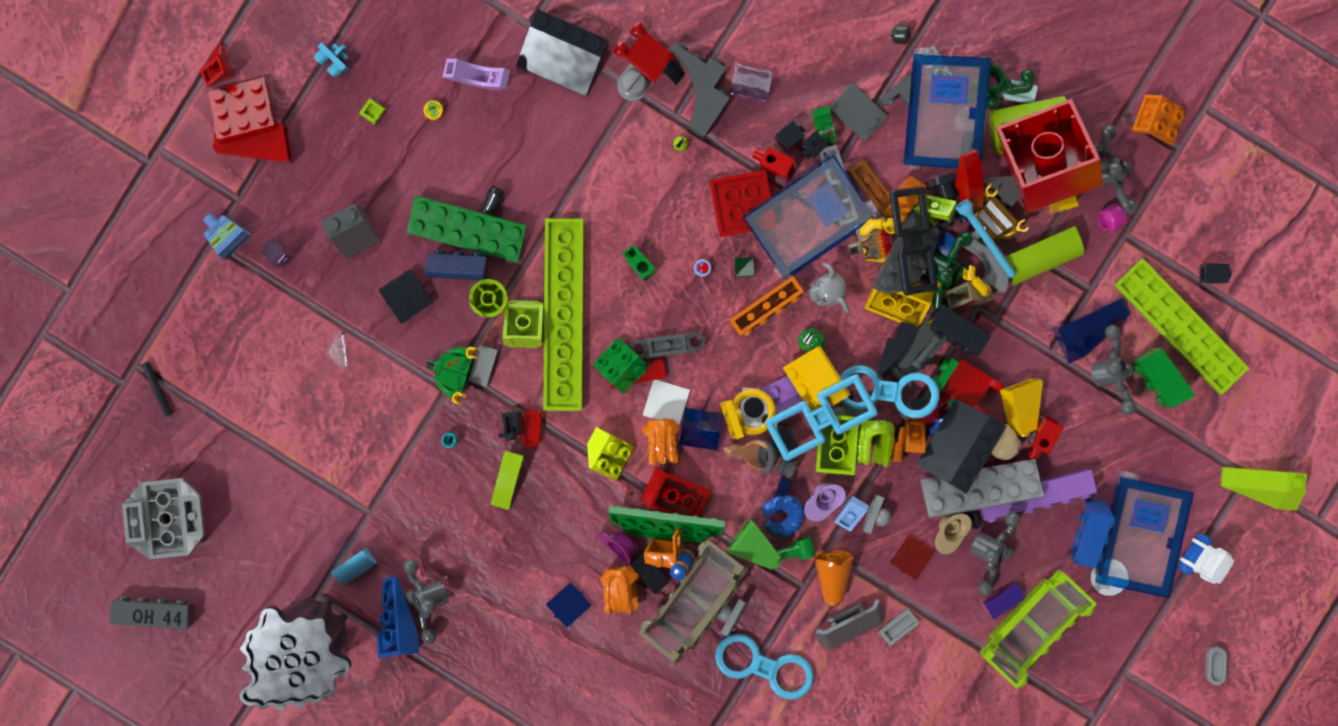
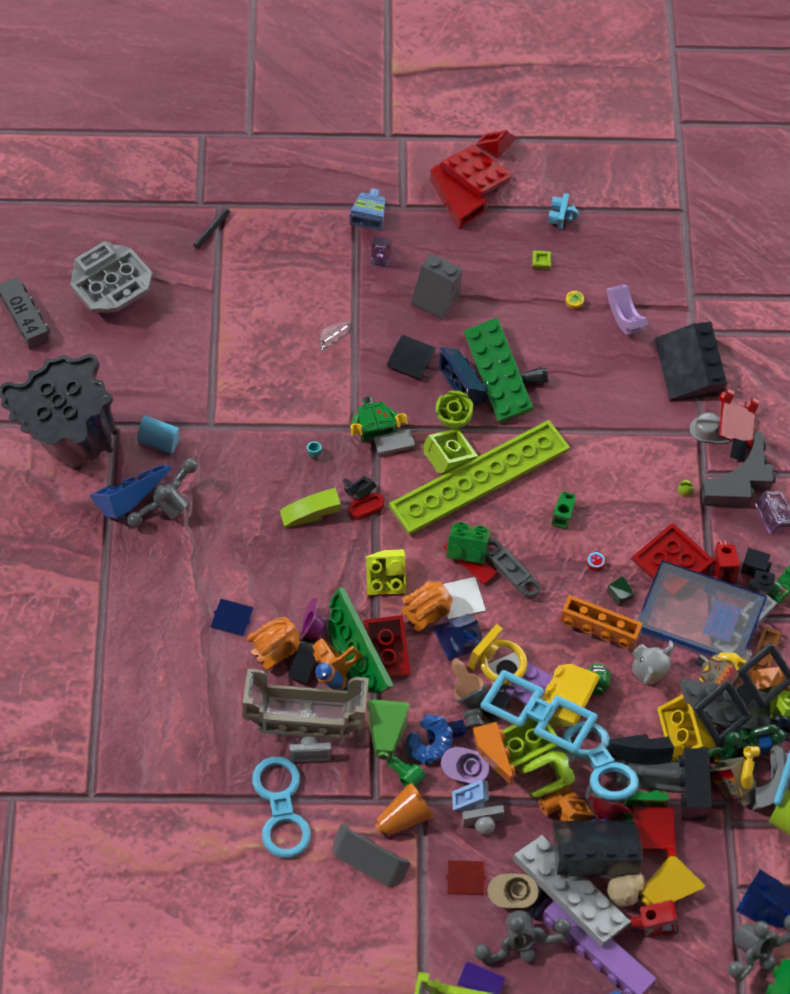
camera: 55 degrees right, 30 degrees down
light grey tile [878,607,920,647] -> none
none -> orange slope [473,722,516,785]

